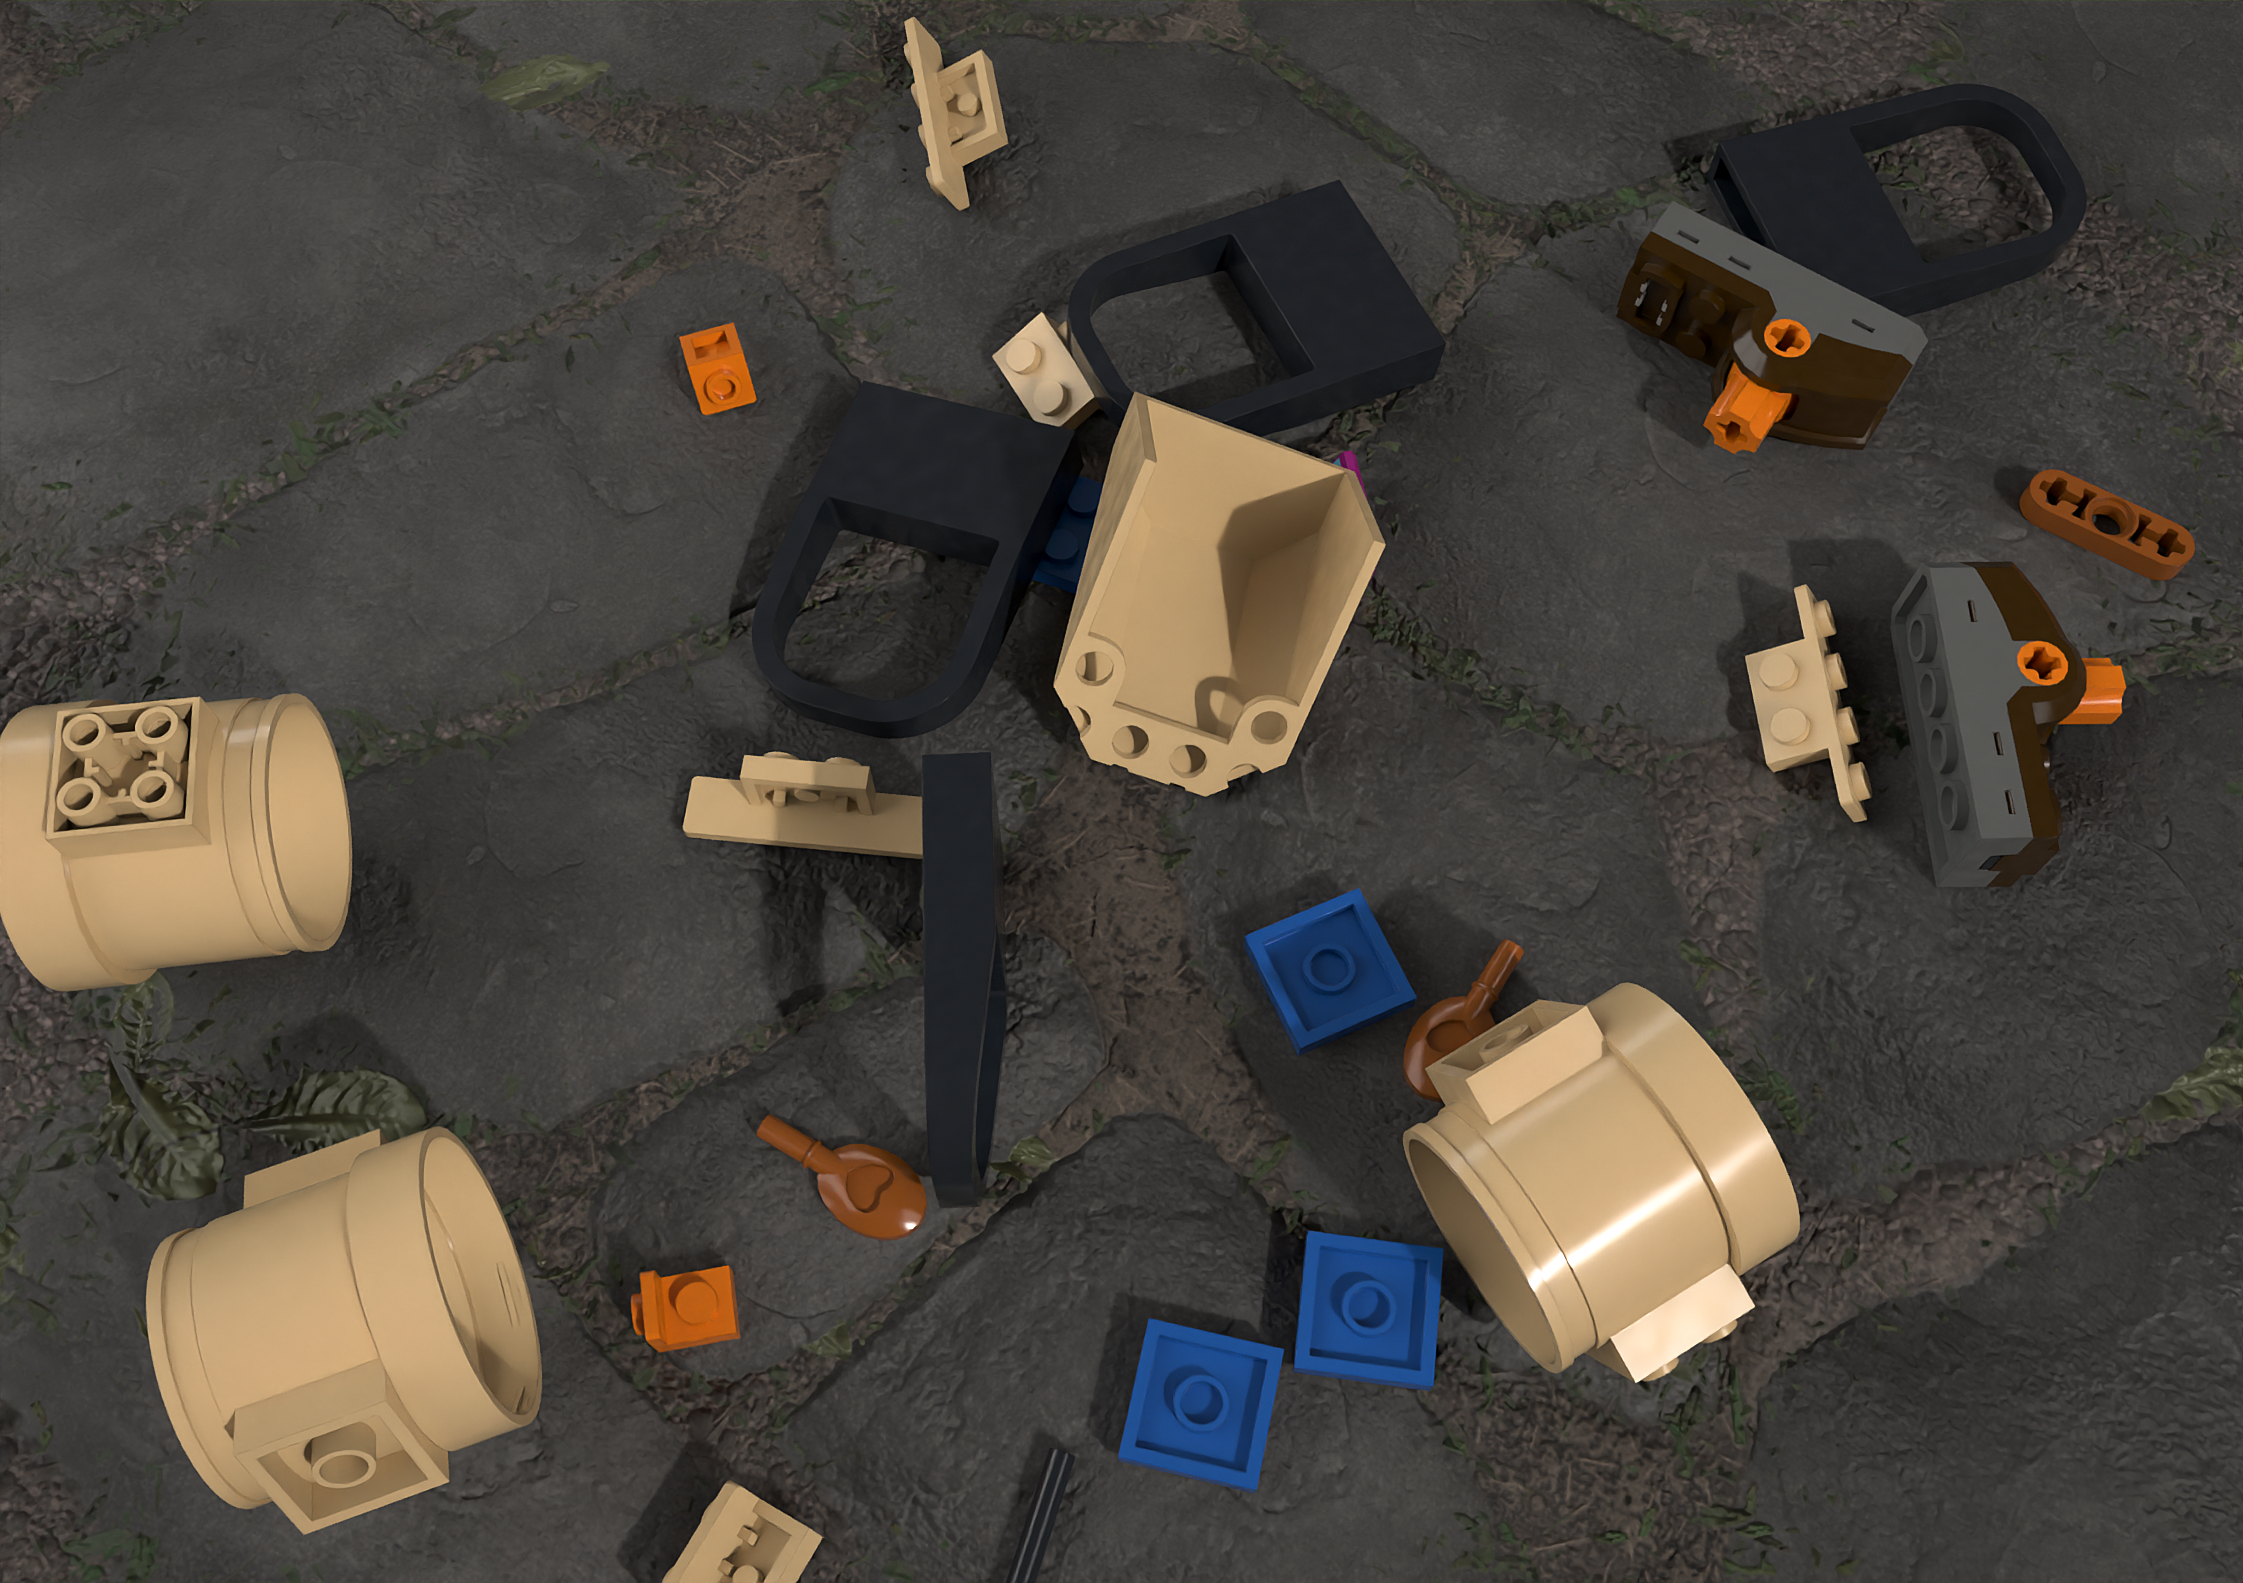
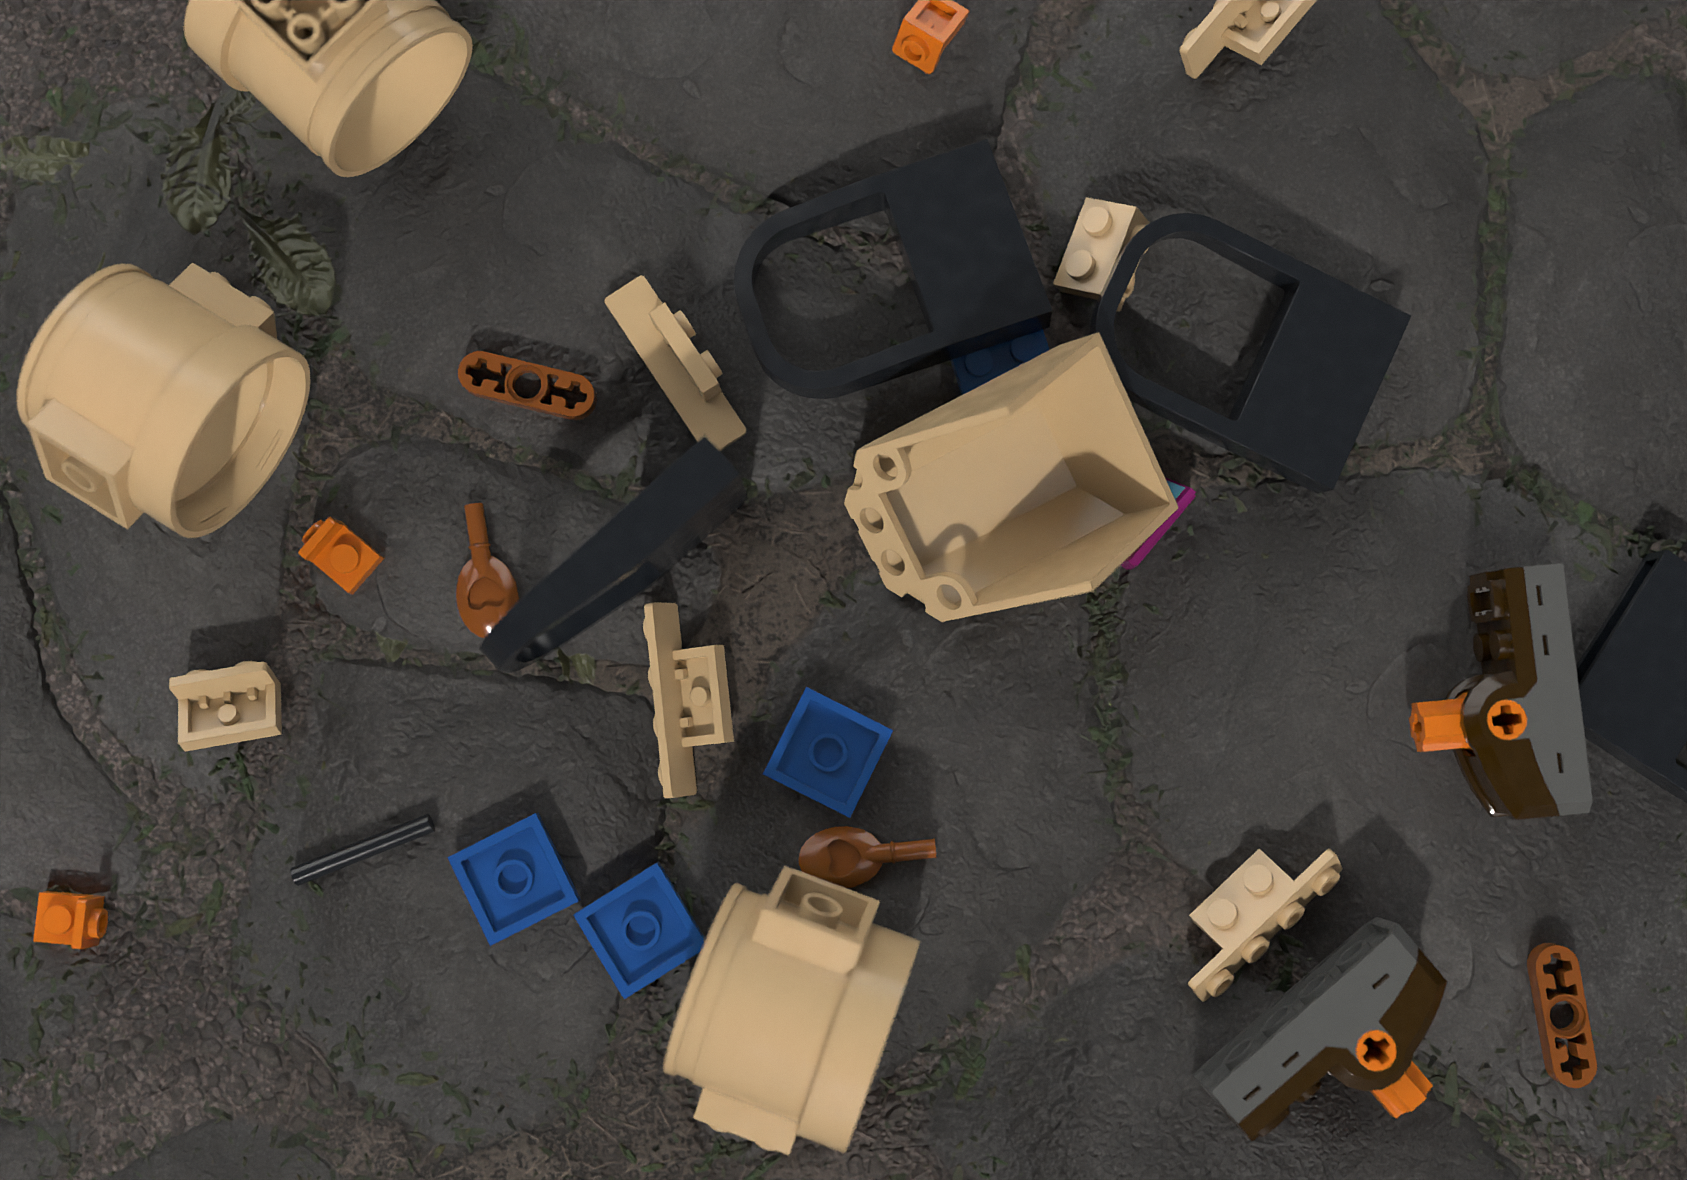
camera: 45 degrees right, 20 degrees up
none -> dark orange beam [458,351,597,420]
none -> tan bracket [643,602,734,799]

